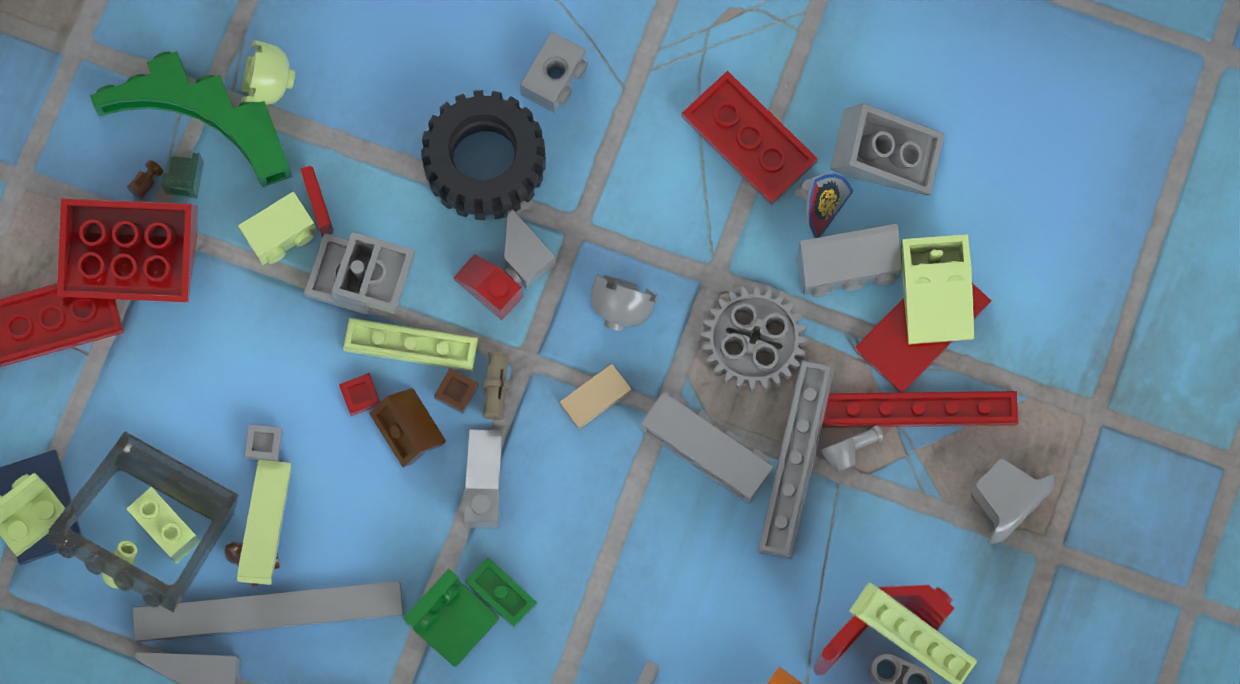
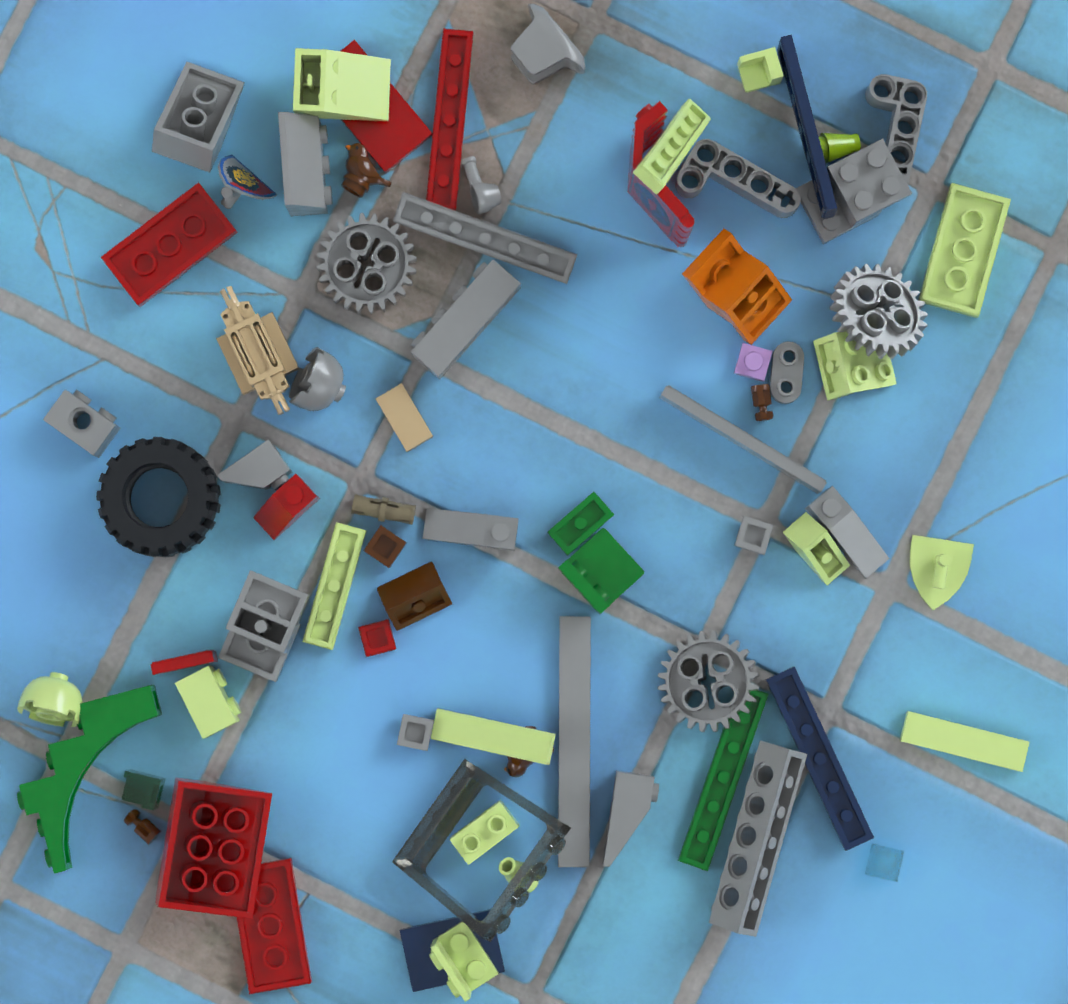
camera: 85 degrees left, 10 degrees up
none -> tan piece [216,286,300,415]
none -> reddish brown animal [341,143,392,198]

